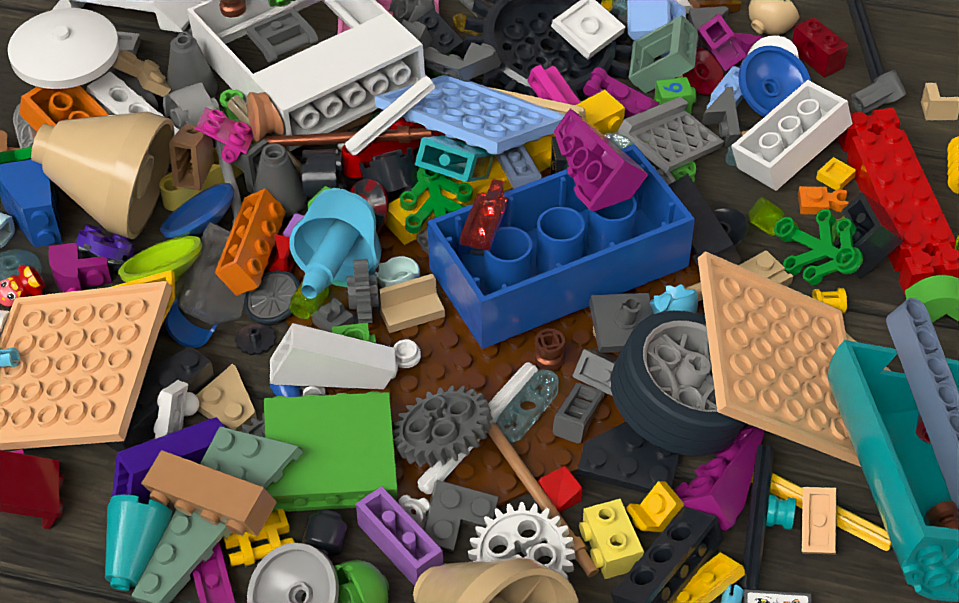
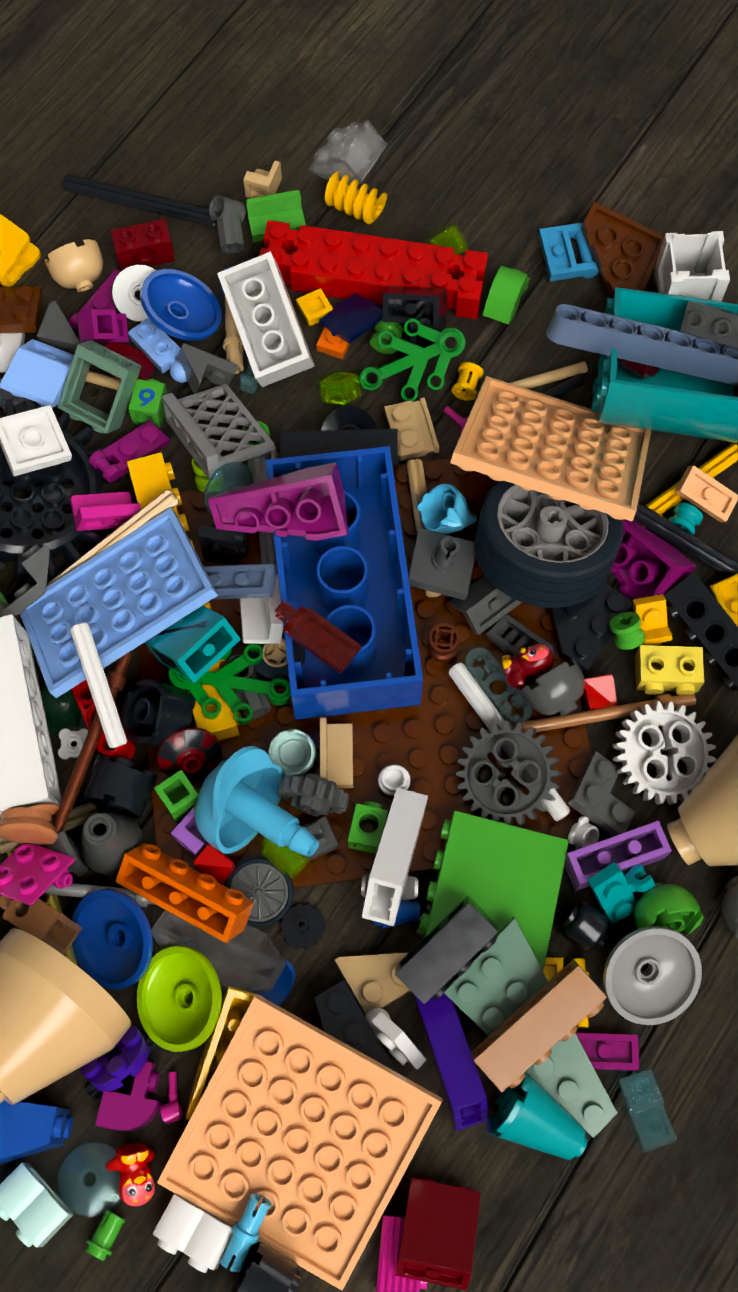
camera: 70 degrees left, 20 degrees up
none -> bright green panel [246,190,306,242]
none -> clear blue piece [319,293,383,344]
none -> black brick [395,896,498,1004]
none -> dark red animal [501,644,553,690]
none -> dark grey cylinder [520,658,585,717]
none -> teal plate [587,862,655,925]
none -> bright green wheel [610,612,646,650]

